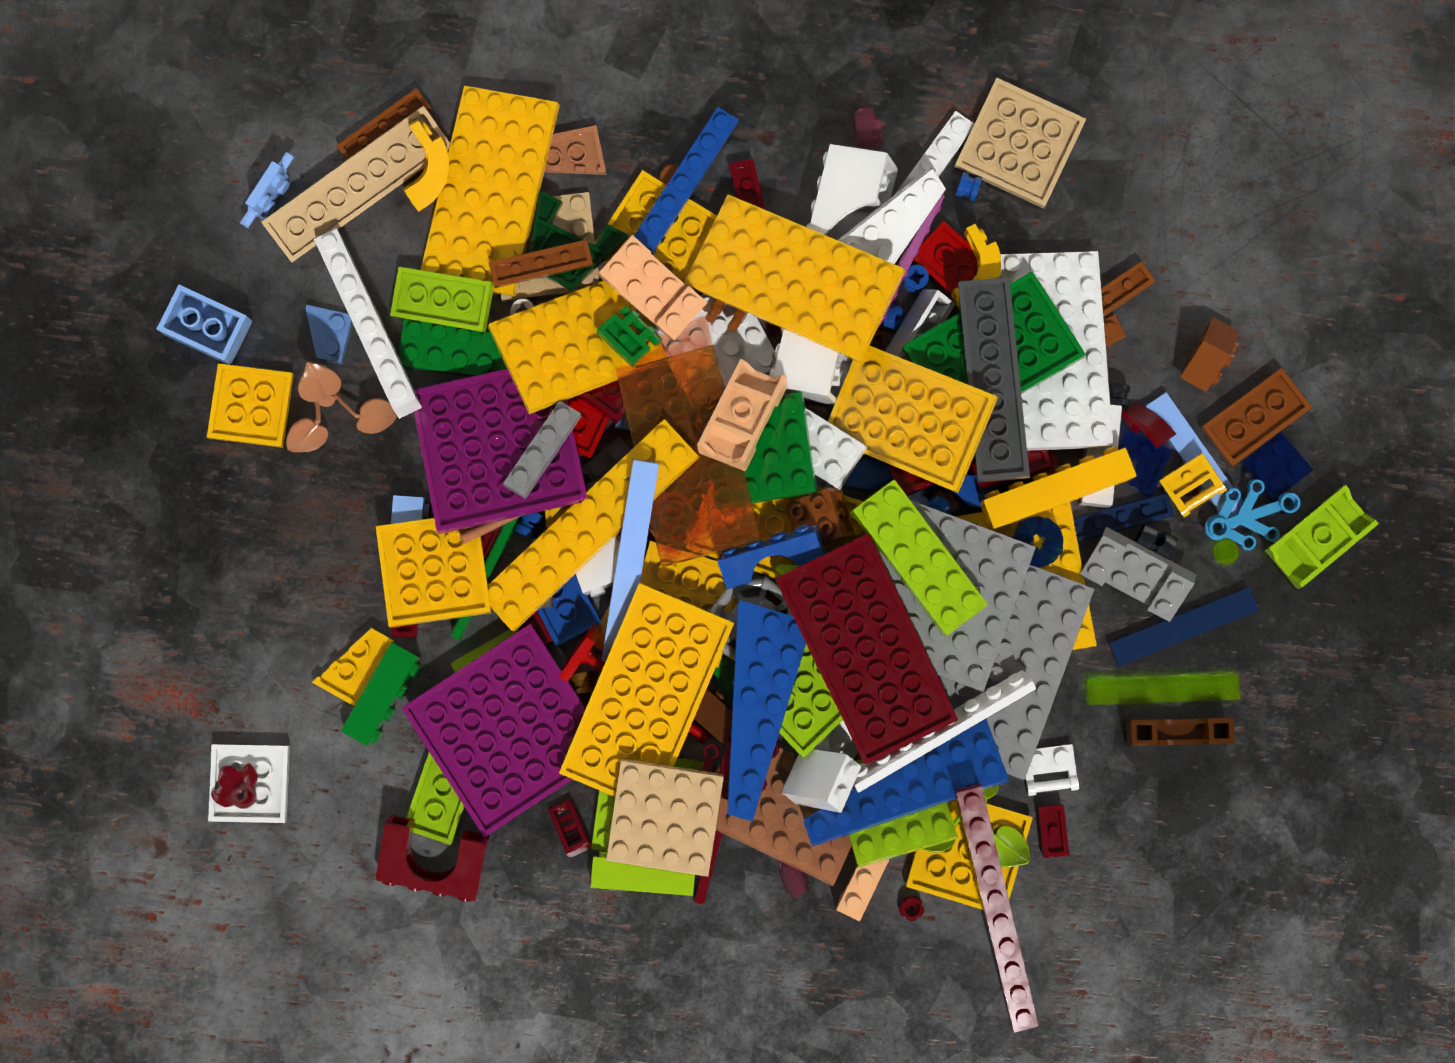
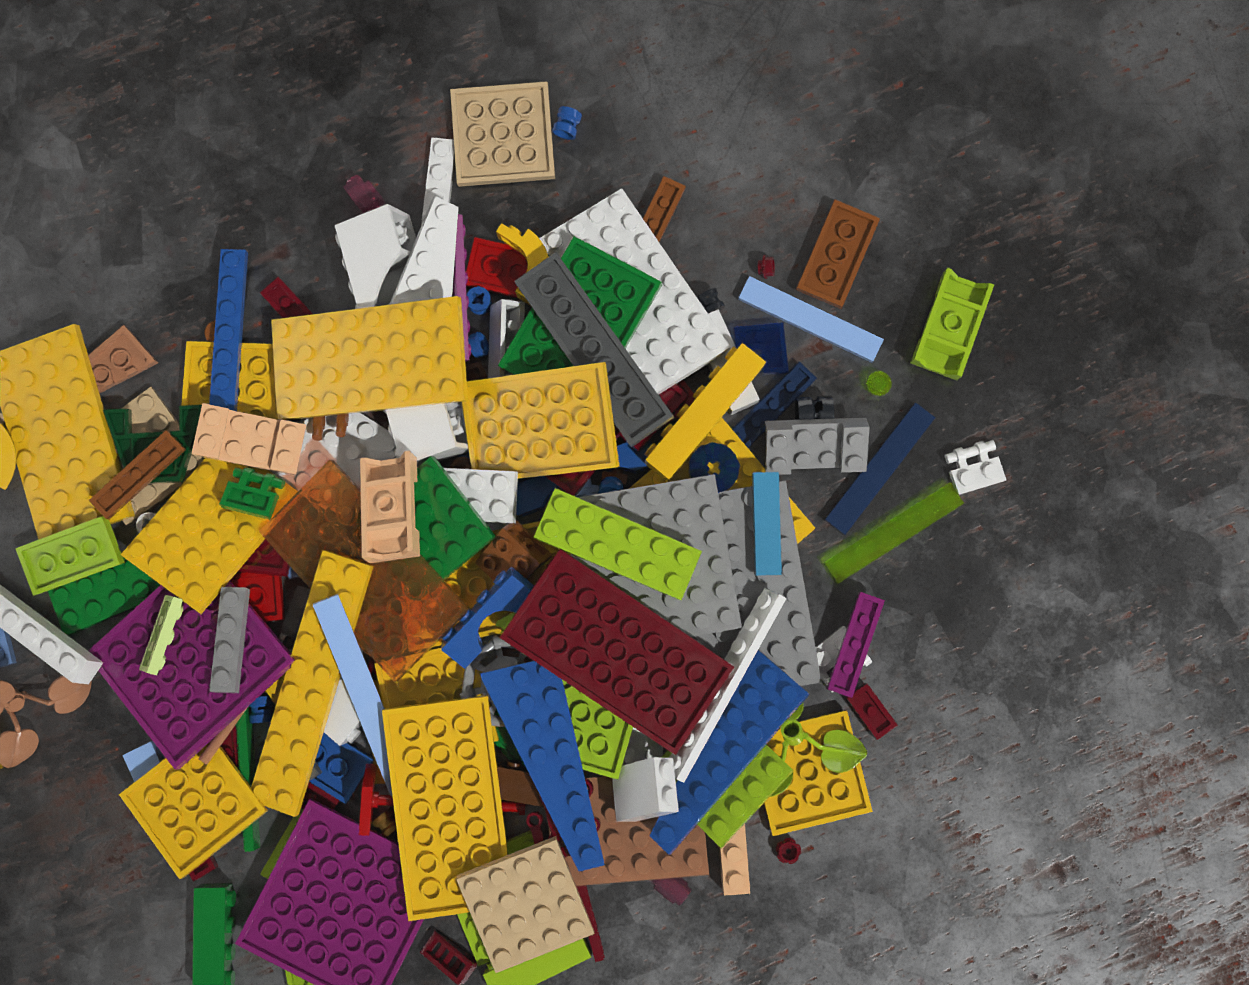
camera: 30 degrees left, 0 degrees up
yellow wing [312,628,395,706] -> none
blue wheel [955,172,982,202] -> none
plate [955,783,1039,1033] -> none
dark orange plate [1104,315,1126,347] -> none
dark red slope [1121,402,1176,448] -> none
reddish brown arch [1126,718,1235,746] -> none
yellow plate [1159,453,1227,518] -> none
dark orange brick [1180,317,1240,392] -> none
dark azure plant [1204,479,1300,550] -> none
clear blue plate [1241,431,1313,502] -> none
none -> yellowish green plate [139,595,183,675]
none -> blue wheel [552,106,582,140]
none -> dark azure tile [752,472,782,576]
none -> dark red plate [758,255,775,279]
none -> magenta plate [826,592,885,698]
none -> white plate [945,440,1006,496]

